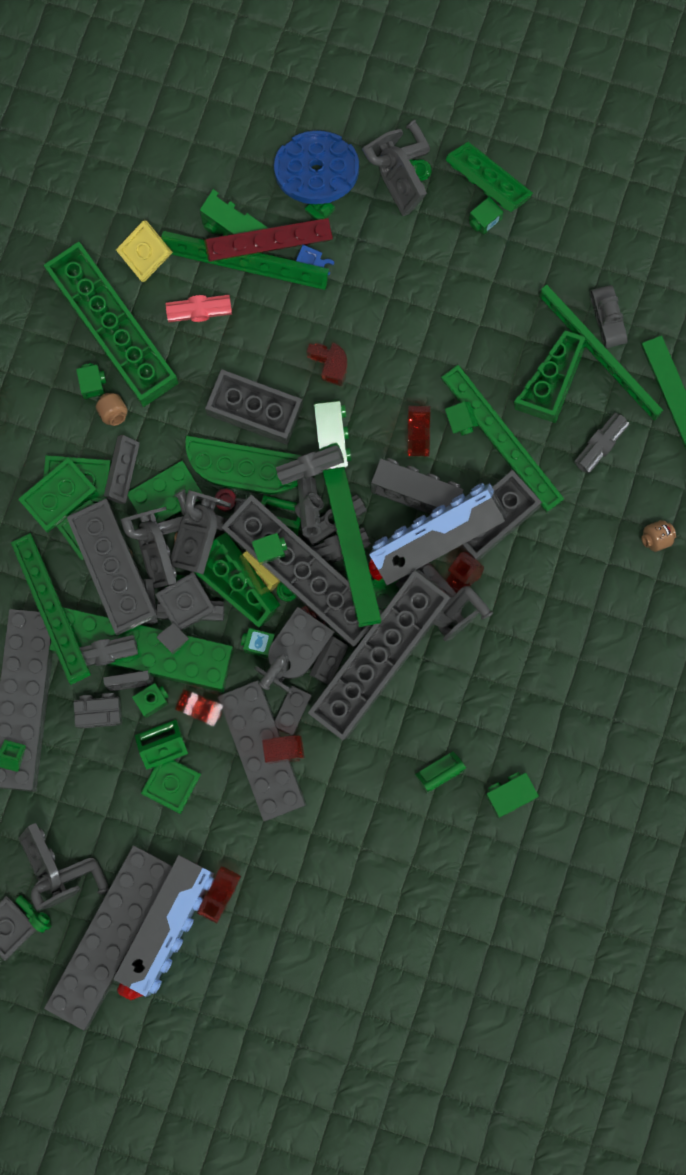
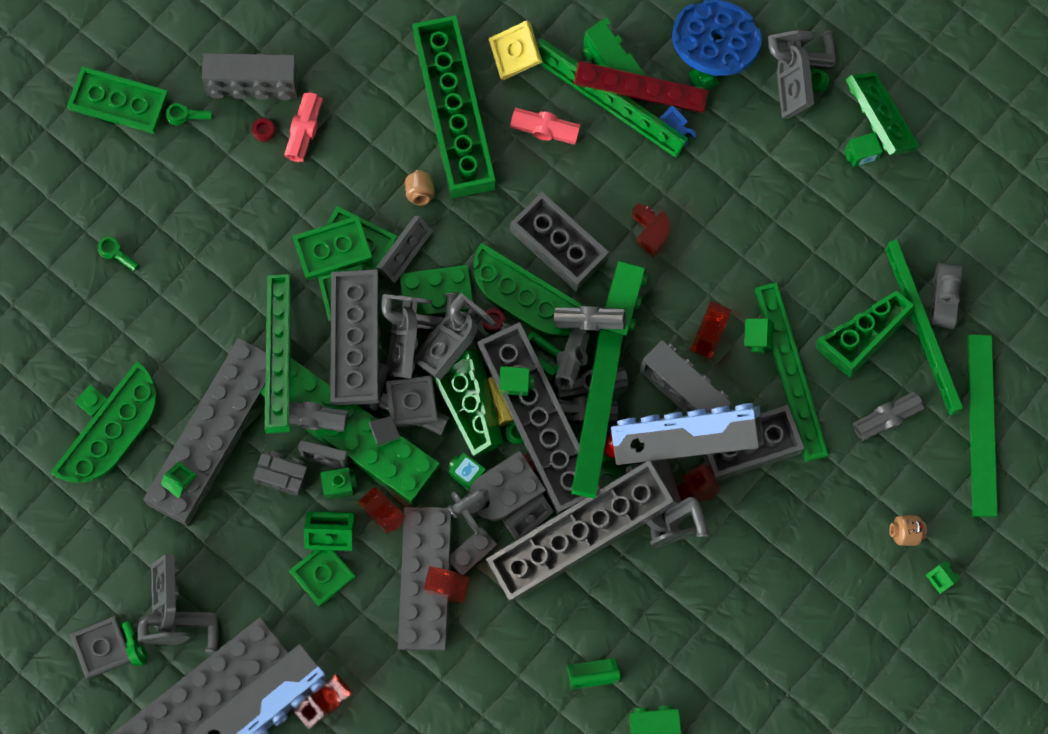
camera: 15 degrees right, 5 degrees down
green brick [76,363,107,399] -> none

